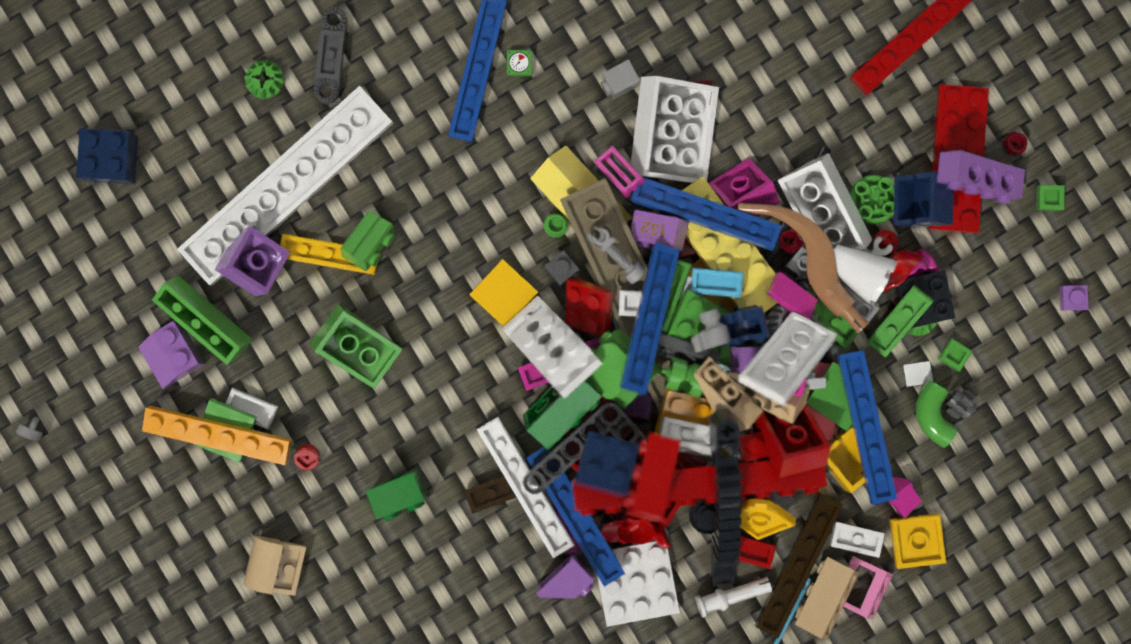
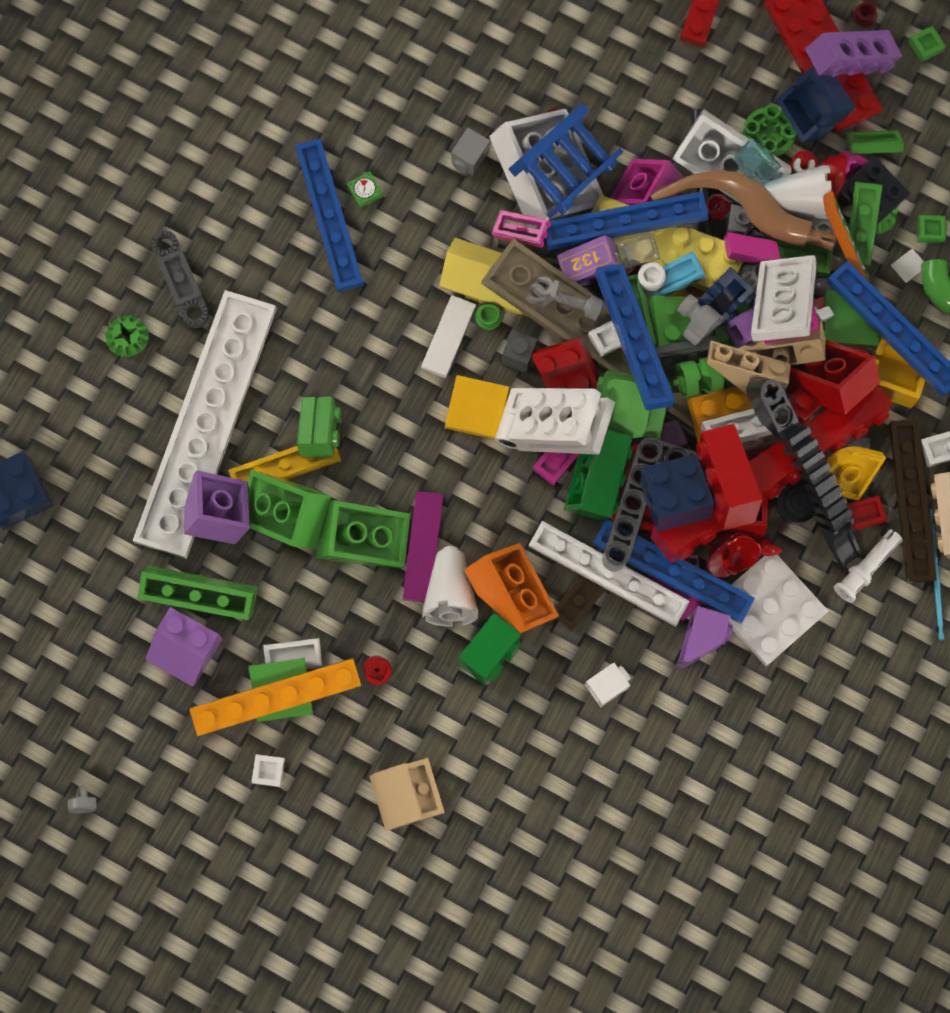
camera: 30 degrees left, 10 degrees down
none -> bright green slope [247,470,331,549]
none -> white plate [251,754,285,787]
none -> magenta tile [402,491,444,603]
none -> white tile [421,295,476,379]
none -> white cone [422,546,478,627]
none -> orange slope [464,543,559,633]
none -> blue fence [508,103,623,218]
none -> white brick [585,663,631,708]
none -> clear brick [615,232,660,269]
none -> white tile [638,262,666,291]
none -> clear light blue brick [733,138,782,186]
none -> orange tile [823,191,870,283]
none -> bright green tile [845,130,904,154]

